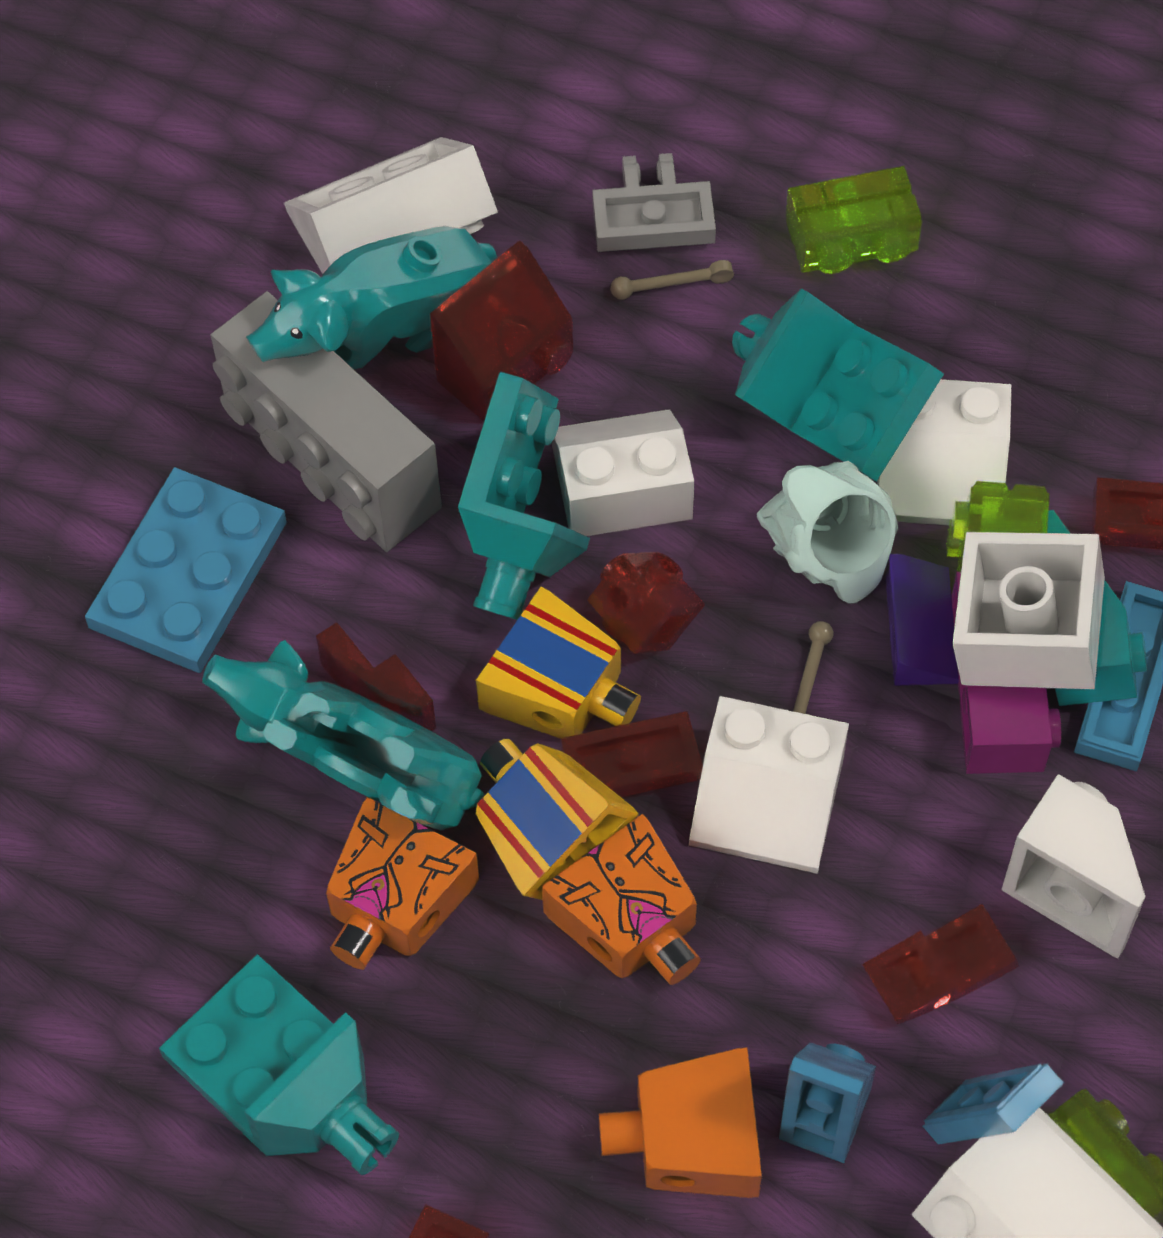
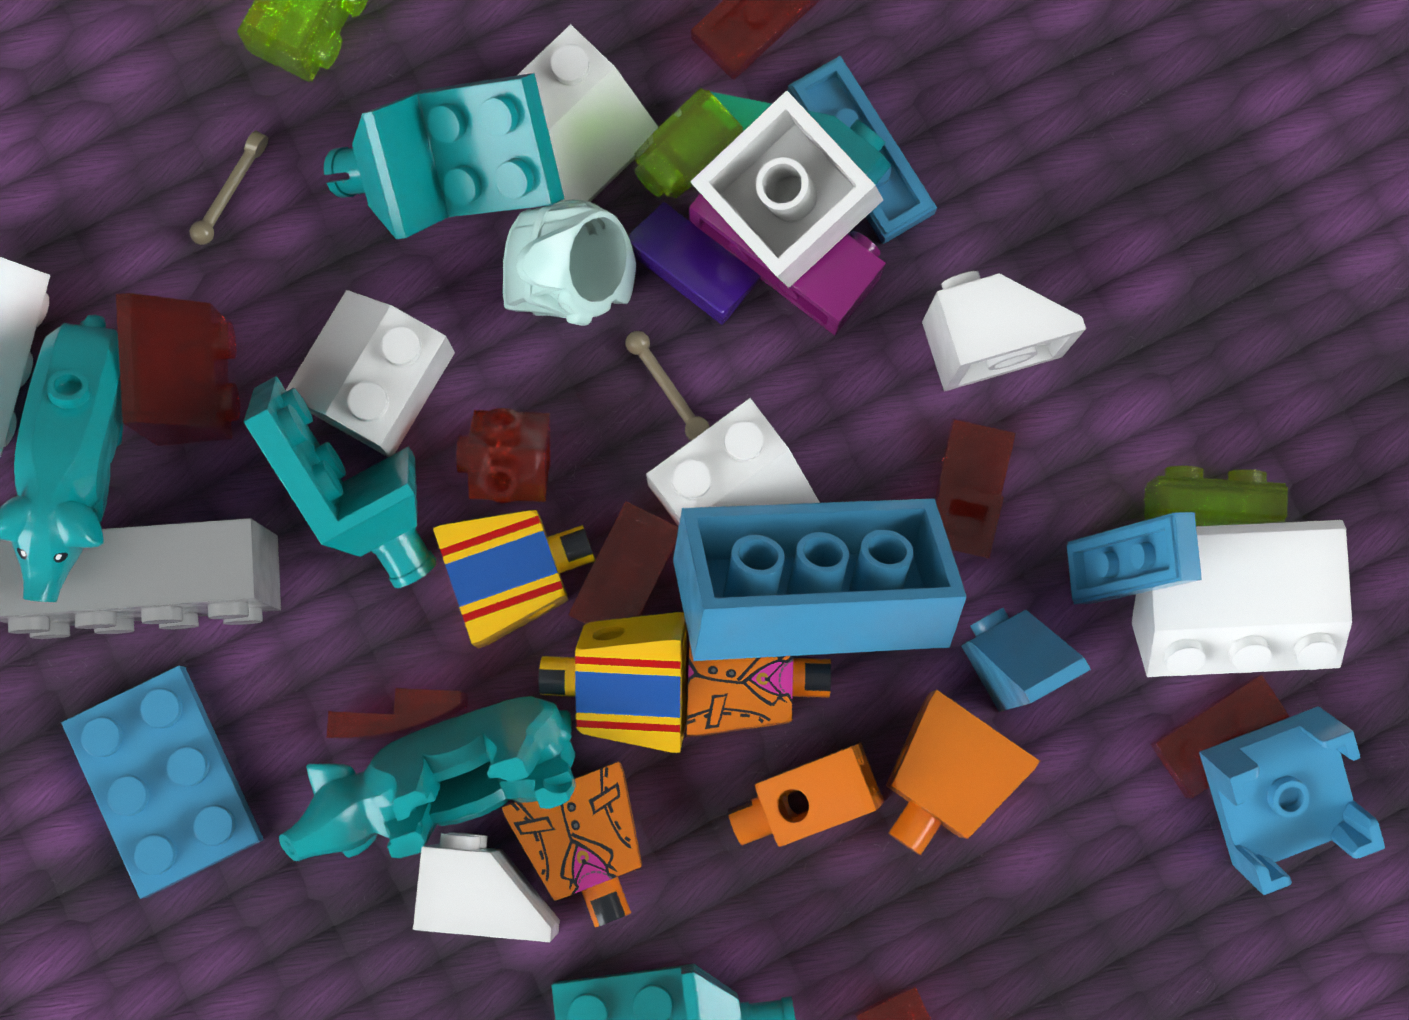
camera: 55 degrees left, 20 degrees up
light grey hinge [592,153,716,252] -> none
none -> white slope [413,832,560,942]
none -> dark azure brick [673,499,967,661]
none -> orange torso [728,742,884,847]

